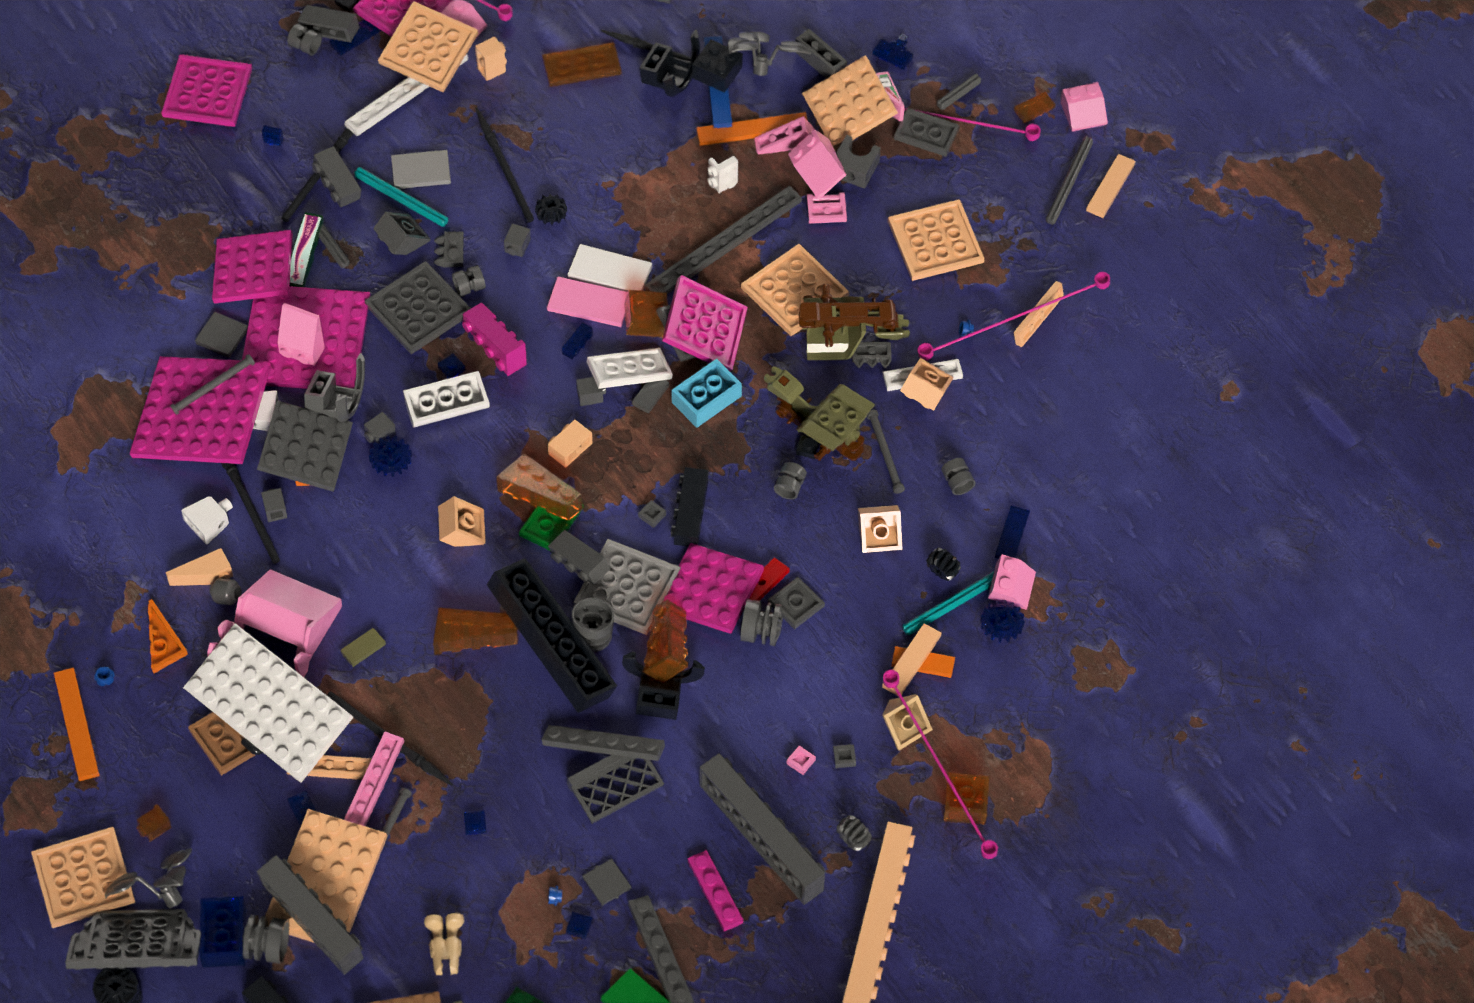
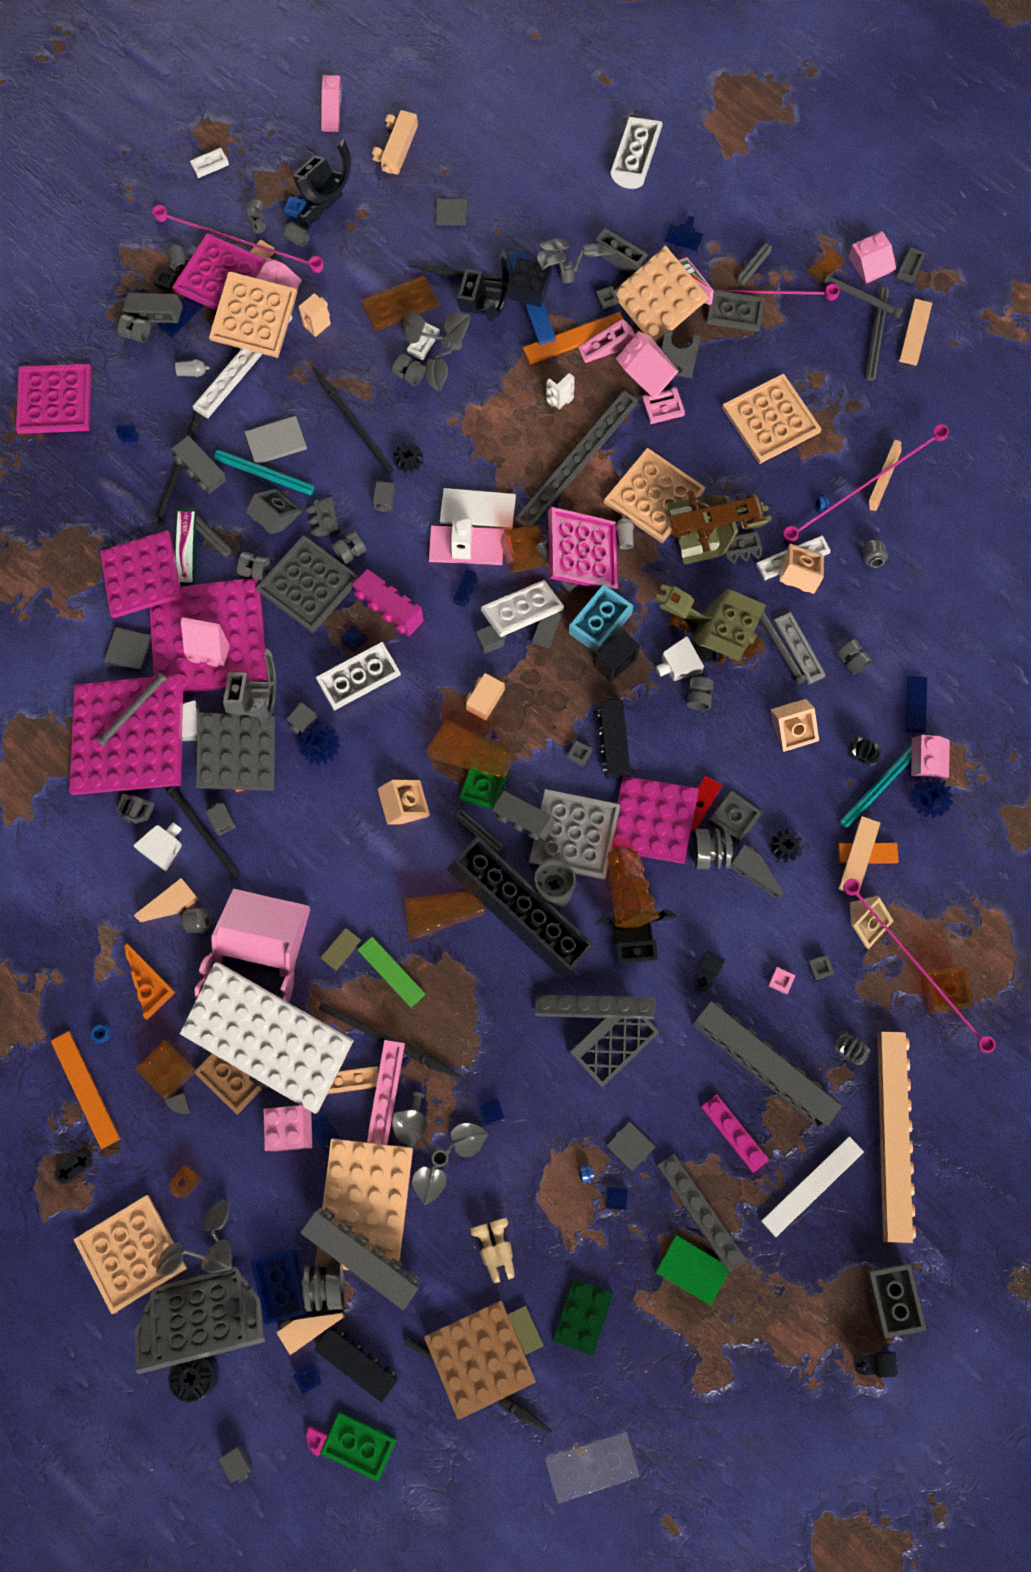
camera: 10 degrees left, 15 degrees up
none -> black beam [55,1152,93,1184]
none -> dark grey piece [116,794,155,824]
none -> clear orange brick [135,1040,196,1099]
none -> dark grey tile [165,1093,191,1114]
none -> light grey piece [175,359,210,377]
none -> dark grey wheel [237,552,270,581]
none -> bright pink brick [264,1105,312,1152]
none -> light nougat slope [277,1312,346,1355]
none -> bright green tile [358,937,426,1008]
none -> dark grey wheel [392,354,425,386]
none -> dark grey plant [392,1110,488,1205]
none -> dark grey plant [403,312,471,391]
none -> white plate [407,323,440,360]
none -> white torso [451,518,473,559]
none -> dark grey axle [456,811,504,854]
none -> black brick [595,630,640,683]
none -> dark grey plate [596,286,619,310]
none -> light grey piece [615,515,634,550]
none -> white torso [656,636,704,681]
none -> black piece [693,950,725,991]
none -> dark grey slope [730,845,784,900]
none -> white tile [761,1137,864,1237]
none -> black gear [770,829,804,863]
none -> light grey tile [773,612,826,684]
none -> dark grey bar [824,274,903,319]
none -> dark grey head [862,540,888,568]
none -> dark grey tile [896,247,926,284]

